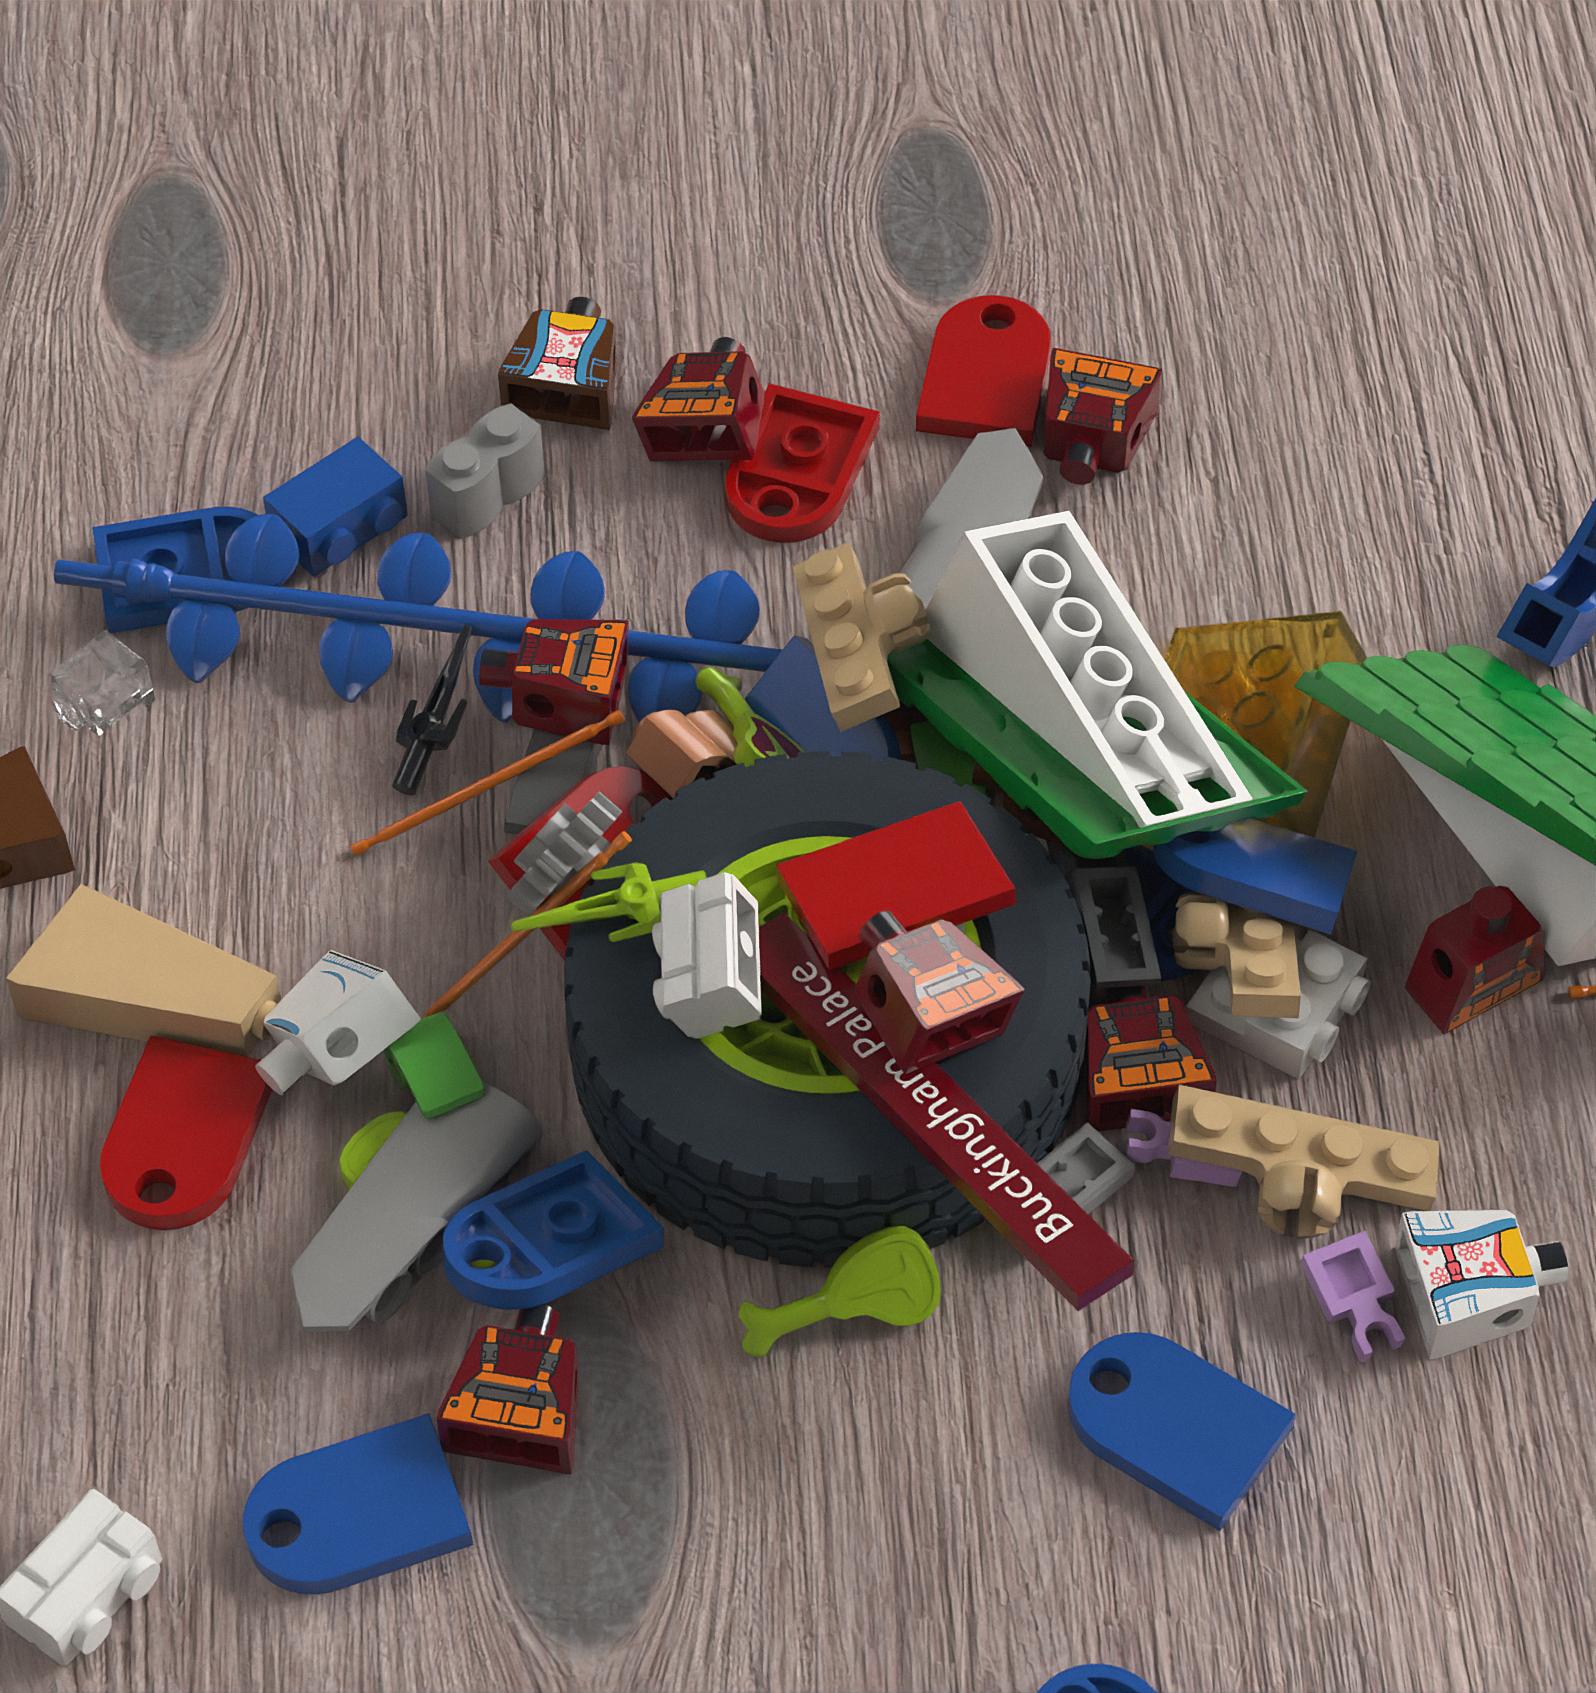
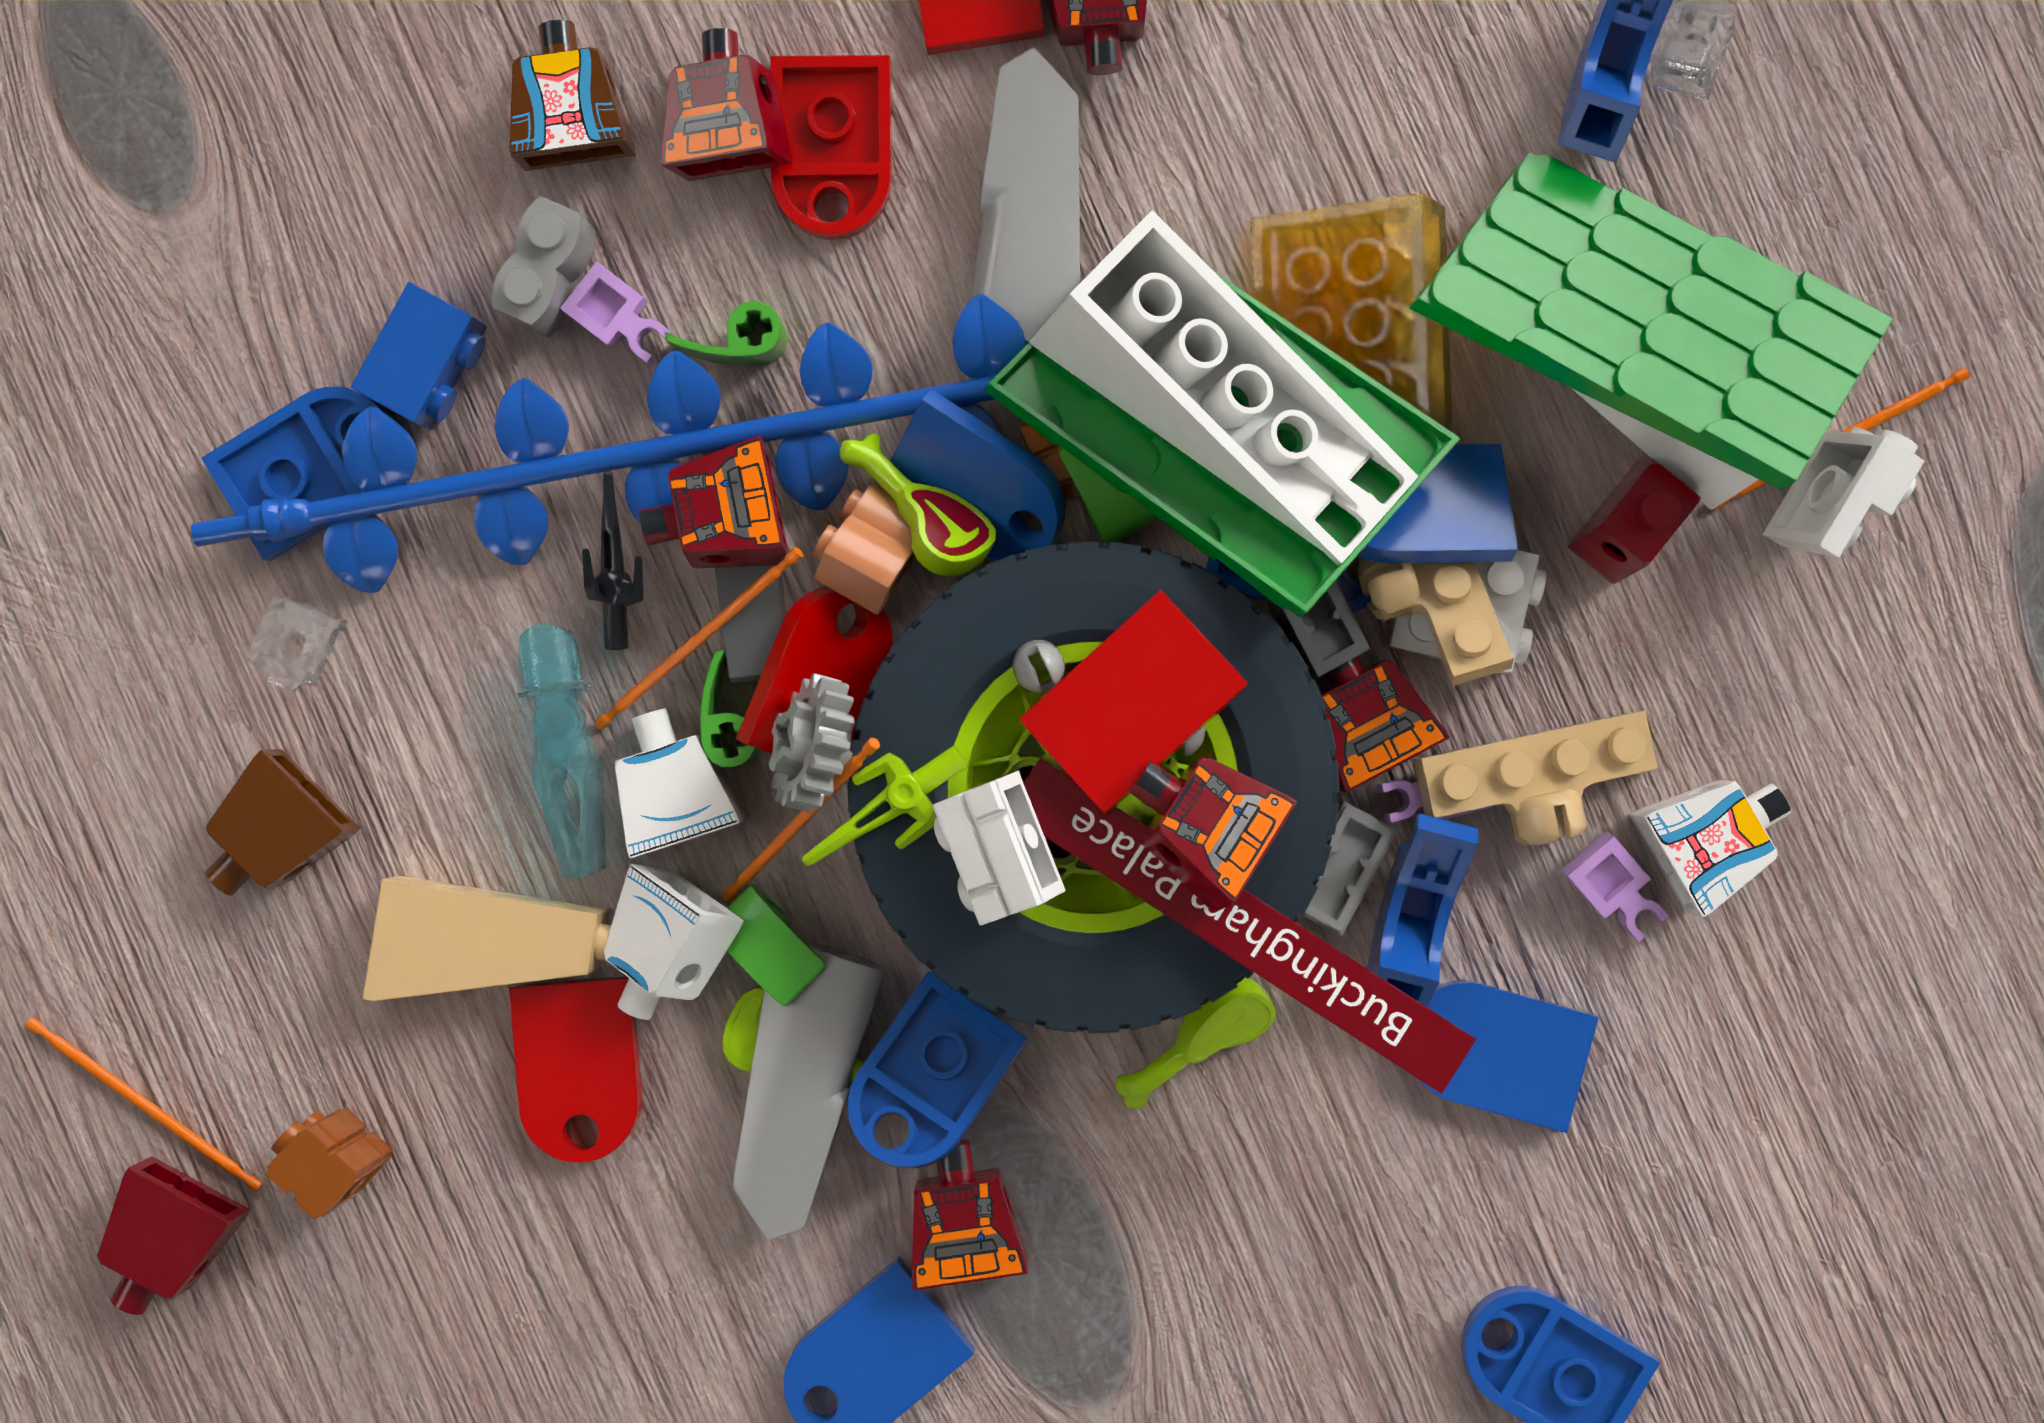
camera: 25 degrees left, 35 degrees up
tan plate [793,542,931,732] -> none
none -> clear light blue arm [518,624,606,879]
none -> lavender plate [560,261,675,366]
none -> white torso [615,708,747,858]
none -> bright green panel [665,301,788,366]
none -> bright green panel [700,650,761,767]
none -> light grey hinge [1013,640,1065,693]
none -> blue arch [1367,813,1478,1008]

